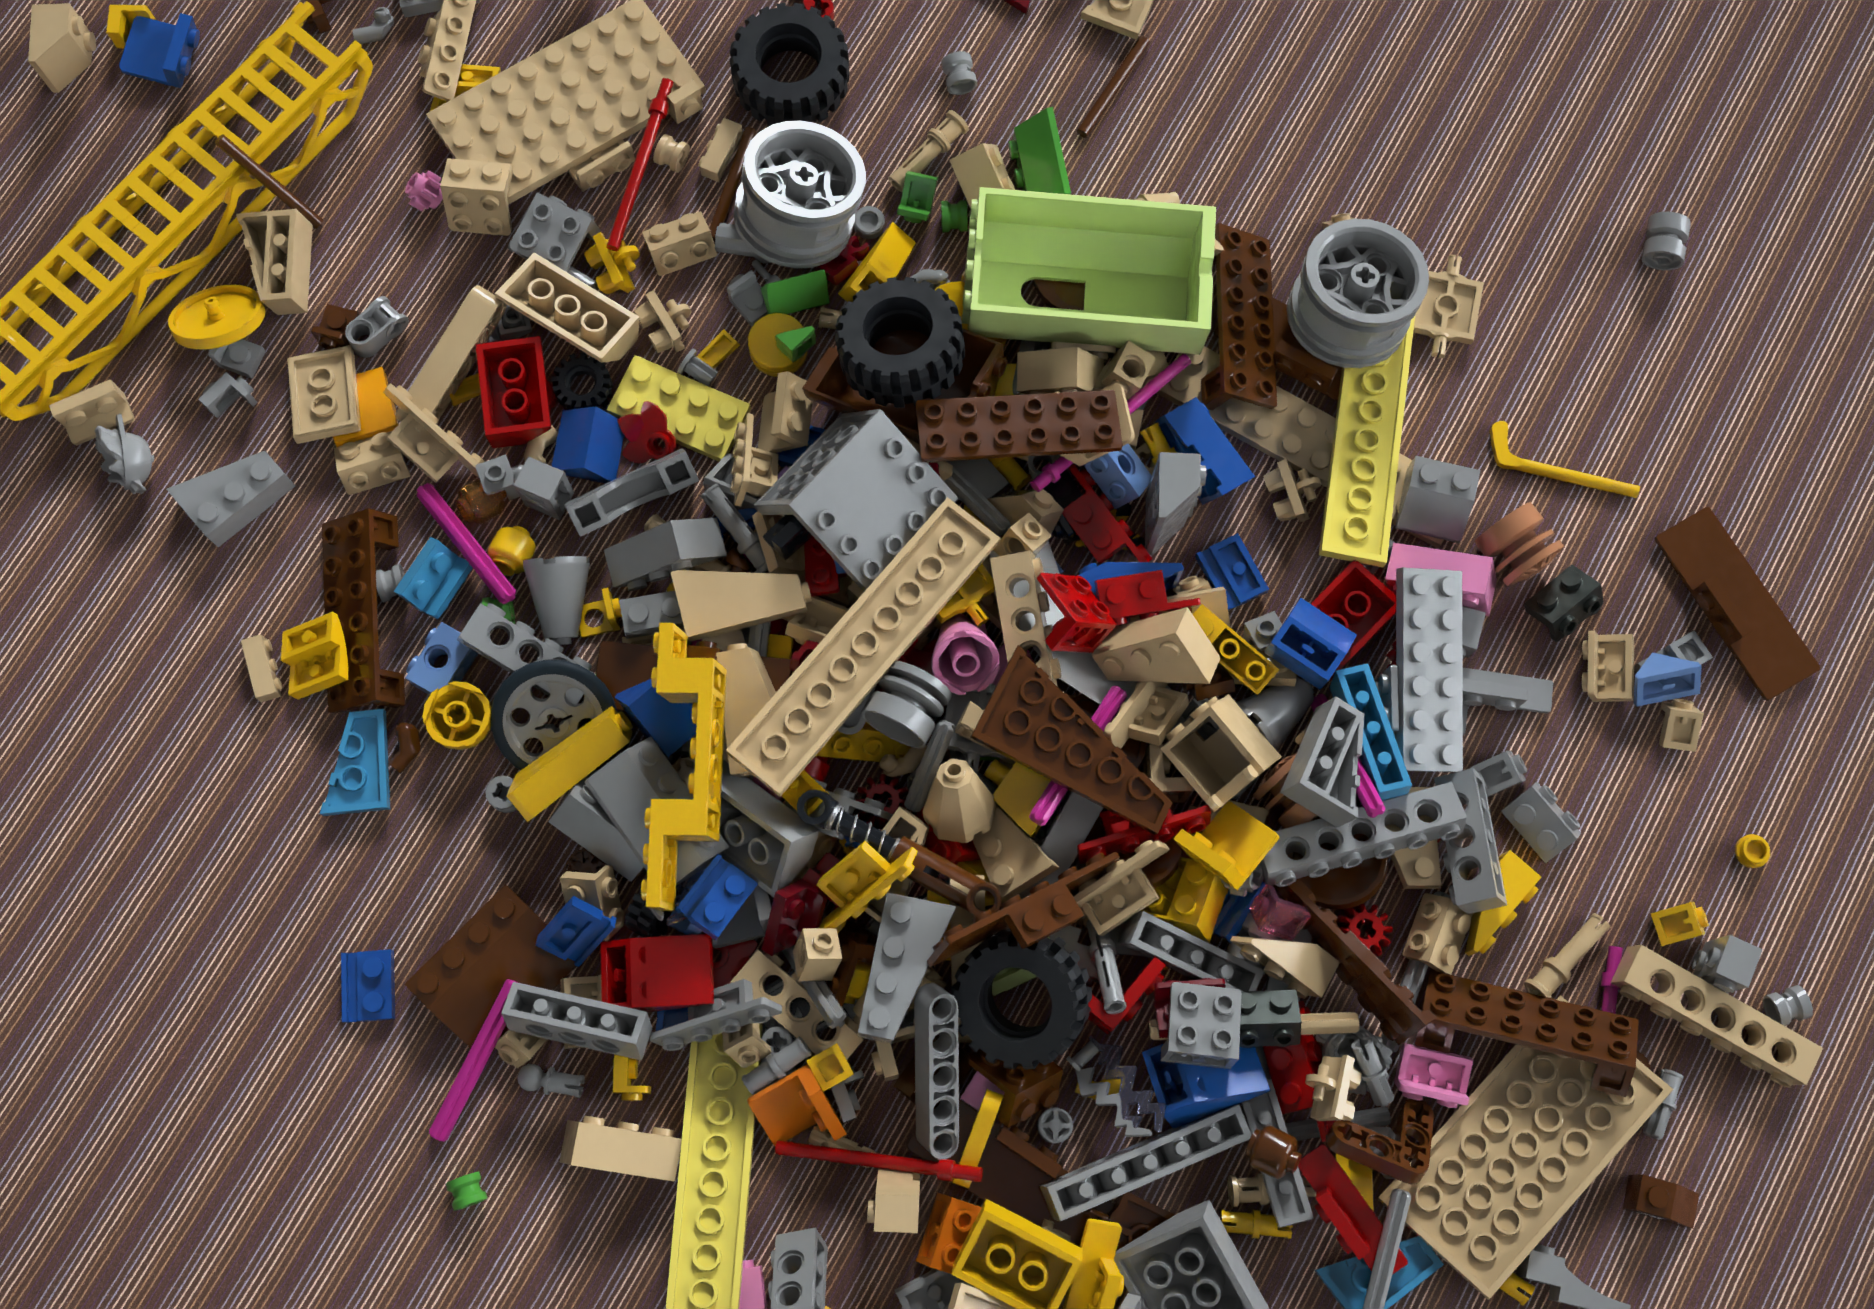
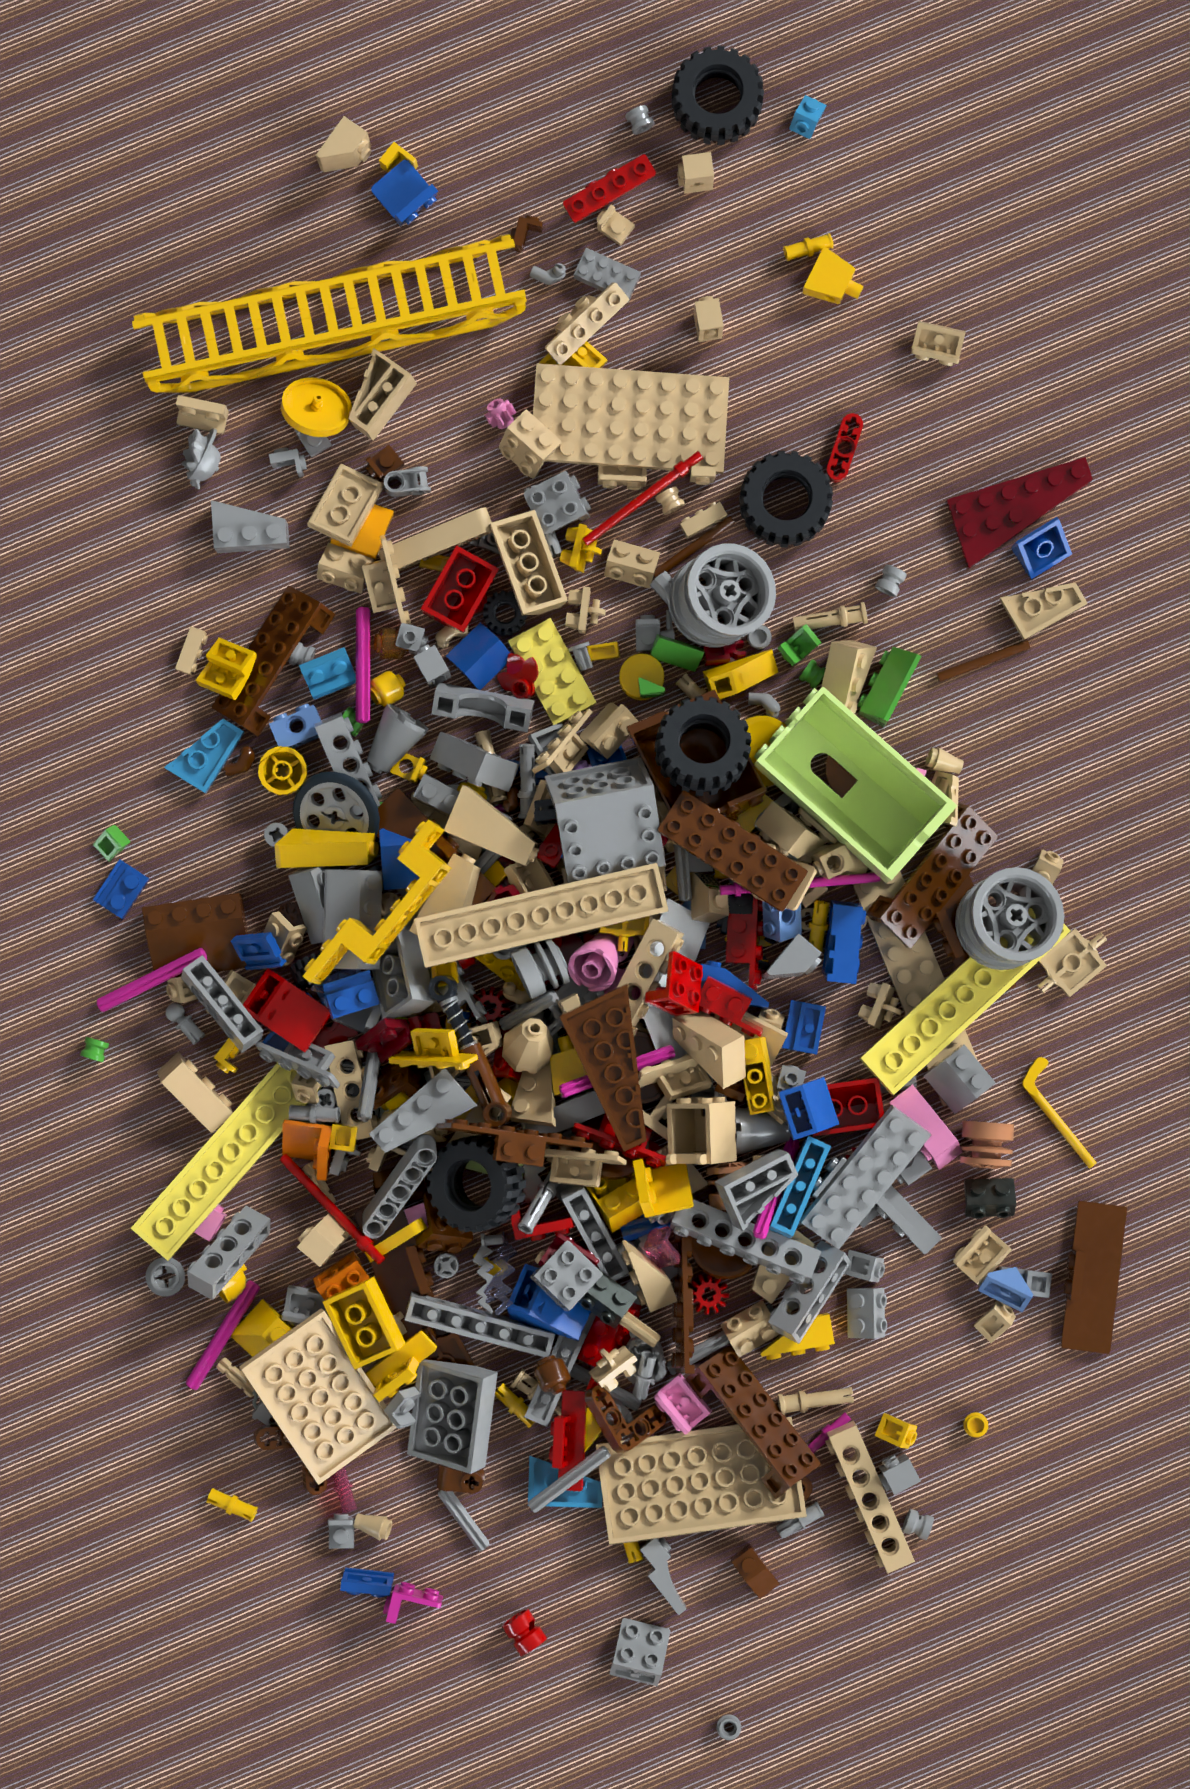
camera: 45 degrees right, 10 degrees up
reddish brown bar [215,134,323,229] -> none
tan brick [793,928,842,981] -> none
tan brick [993,513,1052,557] -> none
none -> bright green slope [92,825,130,862]

